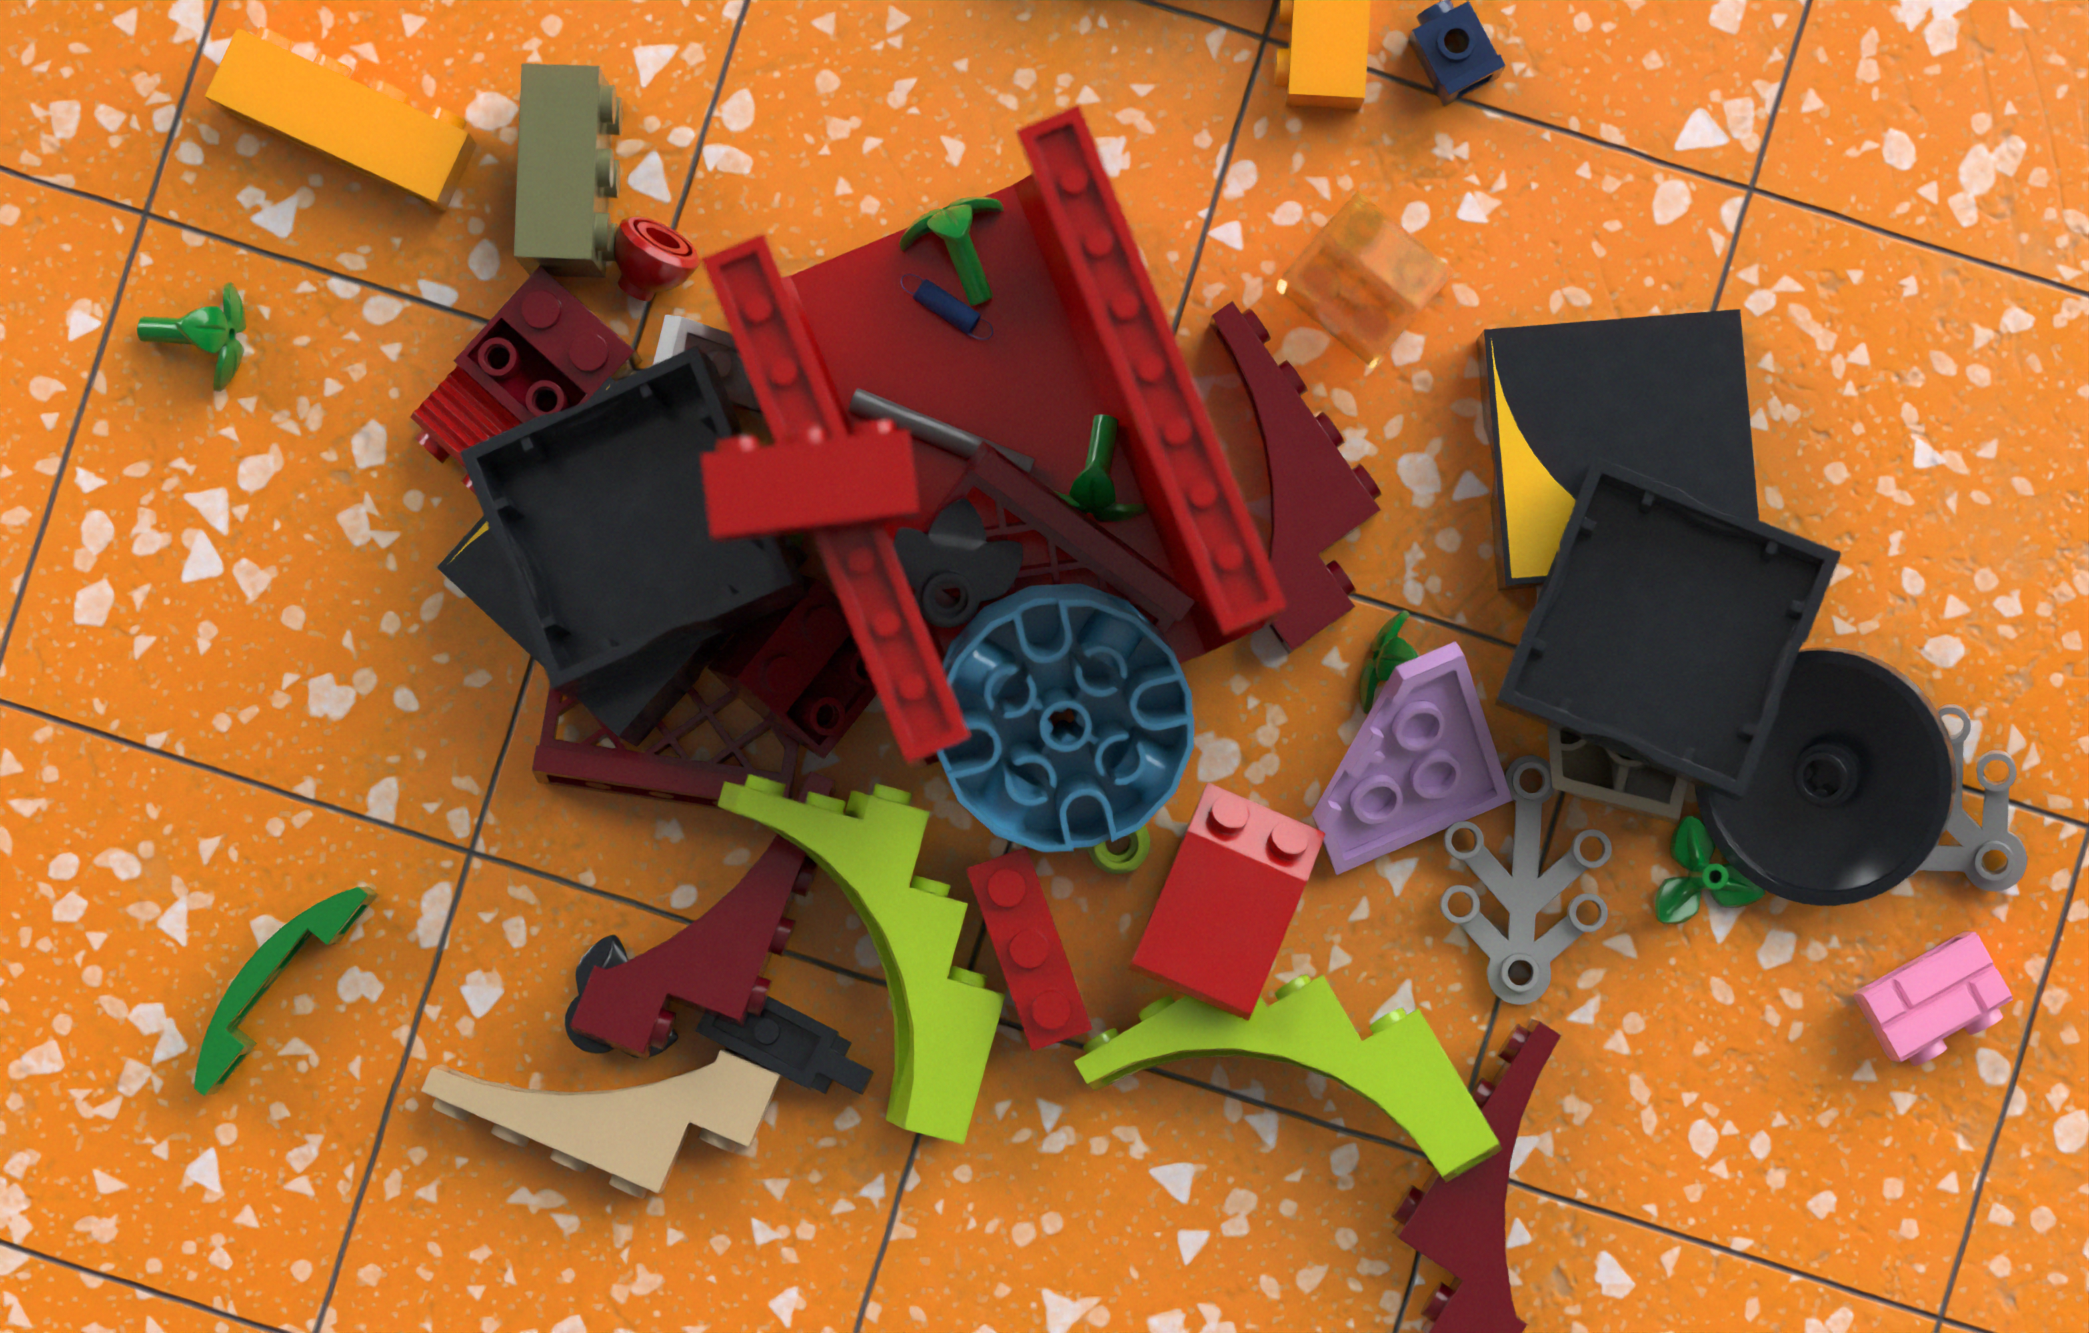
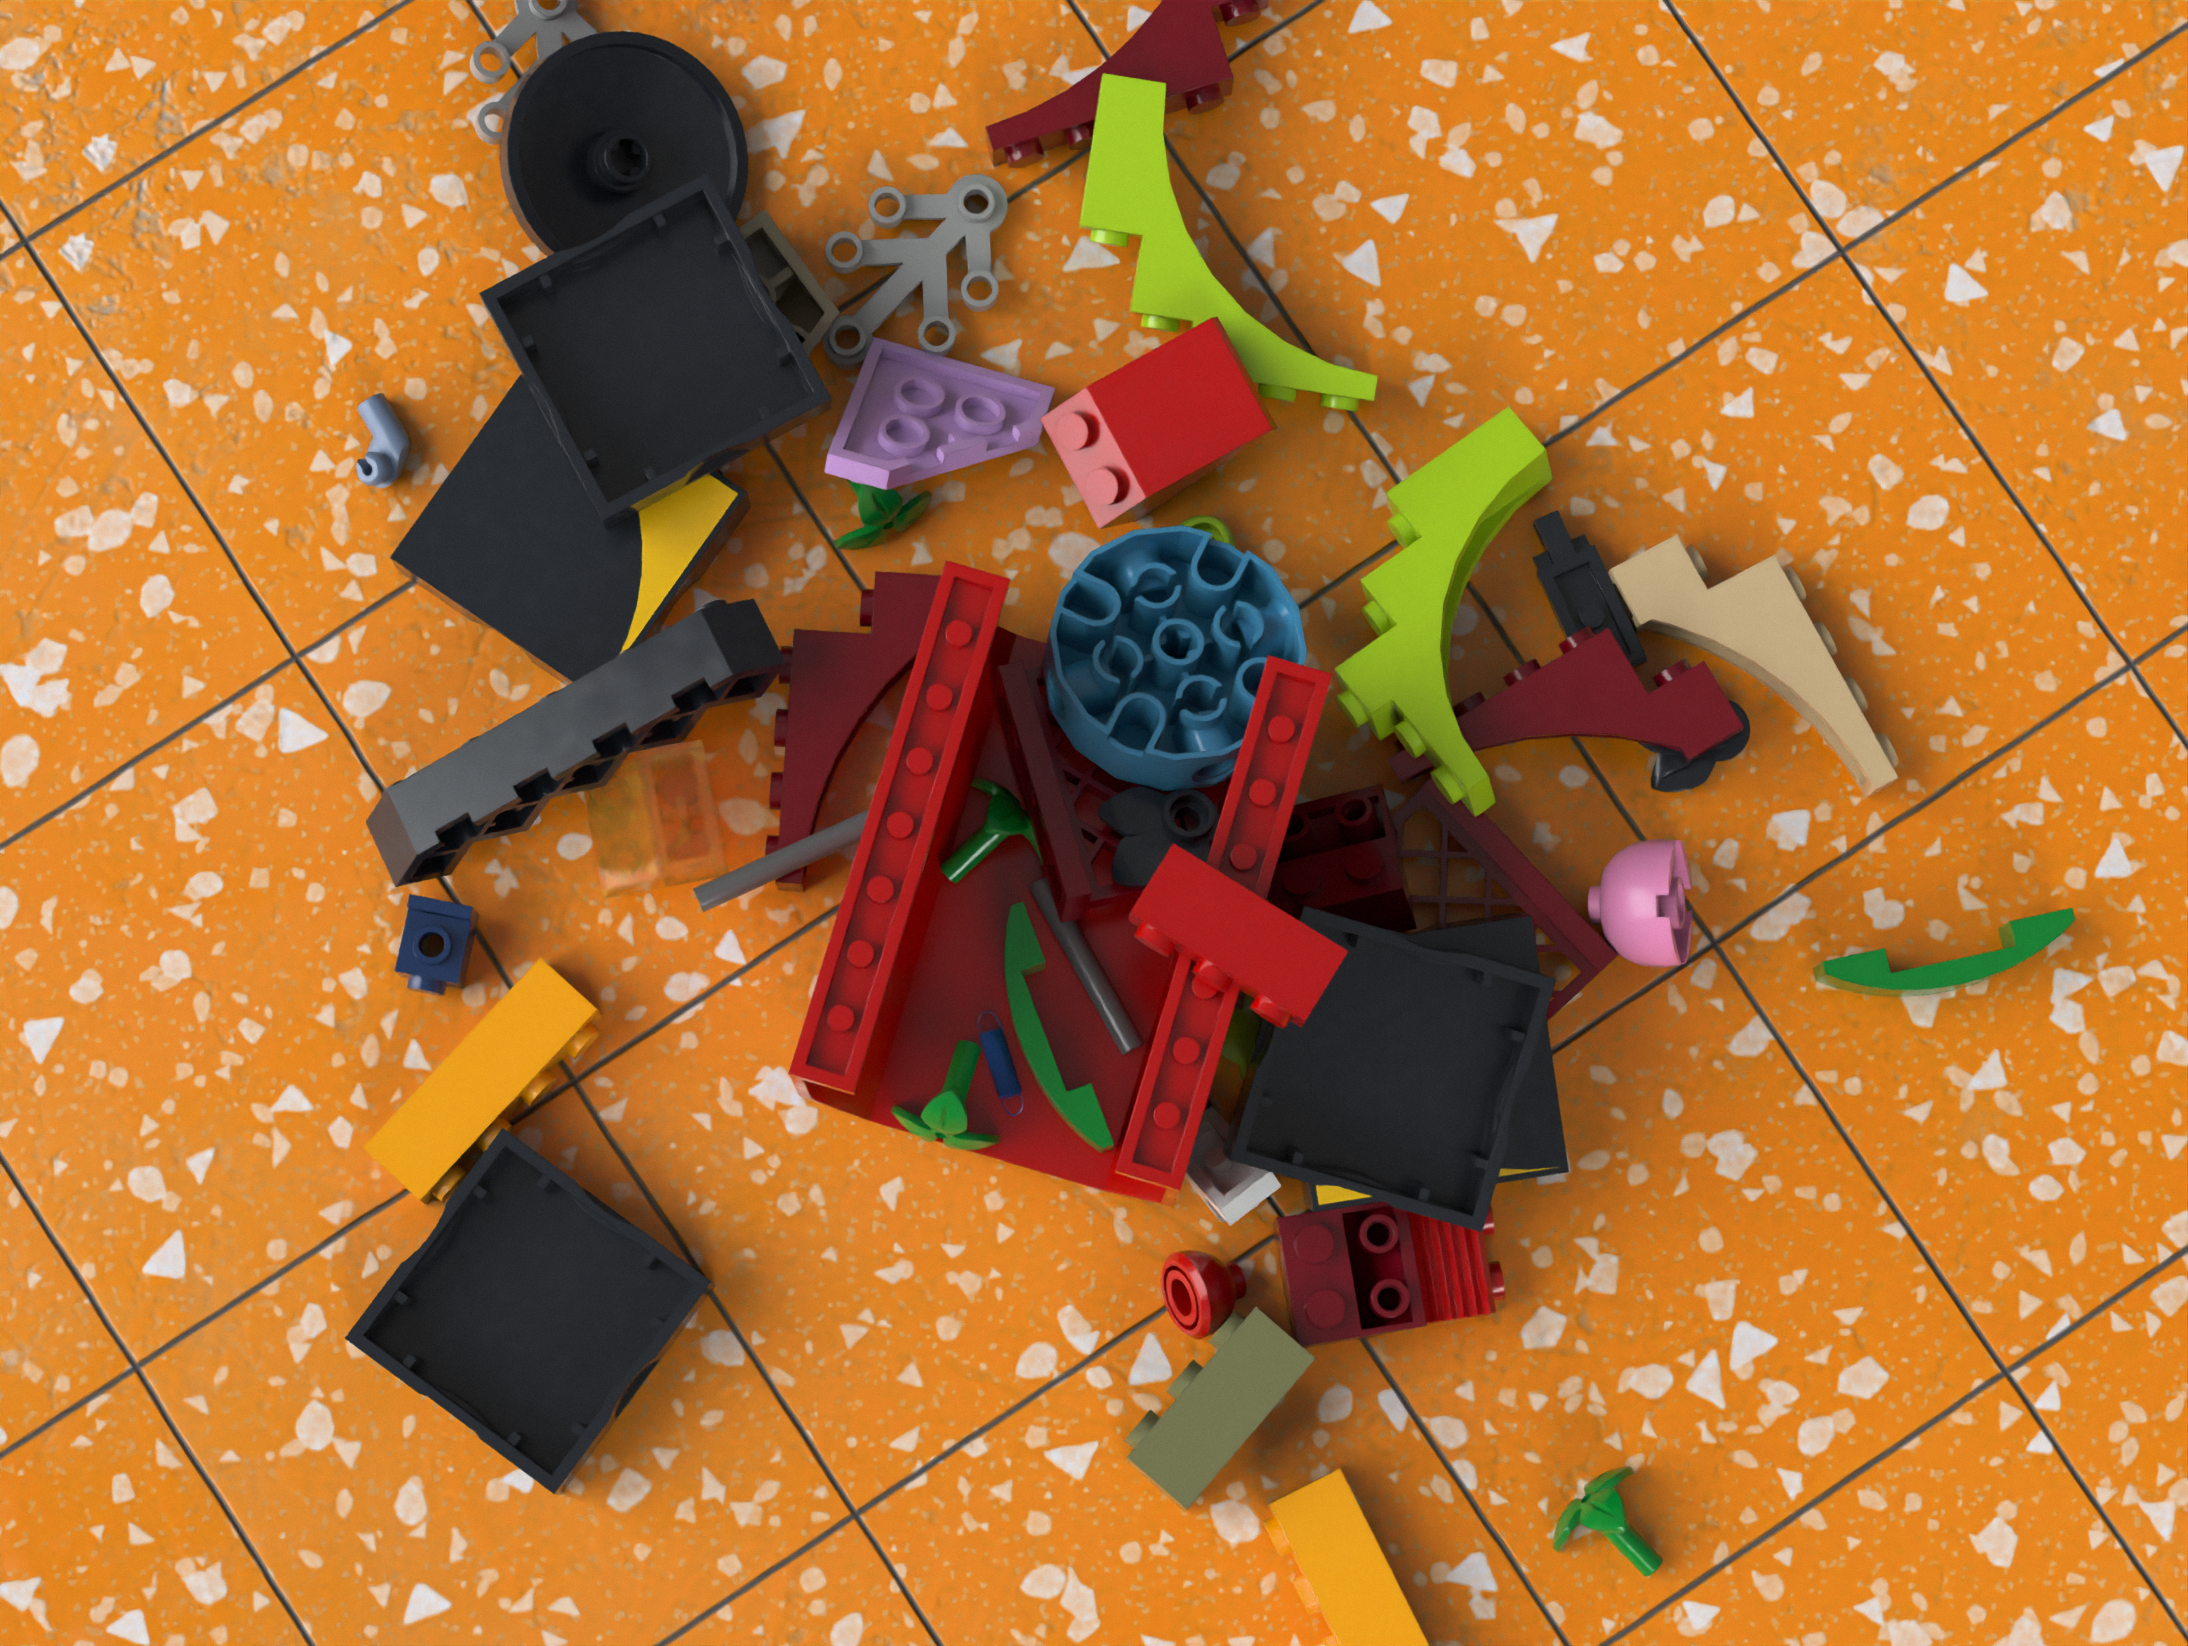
camera: 150 degrees left, 5 degrees down
red brick [966,846,1093,1051] -> none
green plant [1655,815,1765,925] -> none
none -> sand blue arm [356,393,411,488]
none -> black brick [366,599,786,887]
none -> dark grey bar [693,809,869,912]
none -> green slope [1004,902,1114,1153]
none -> bright pink cylinder [1588,839,1692,968]

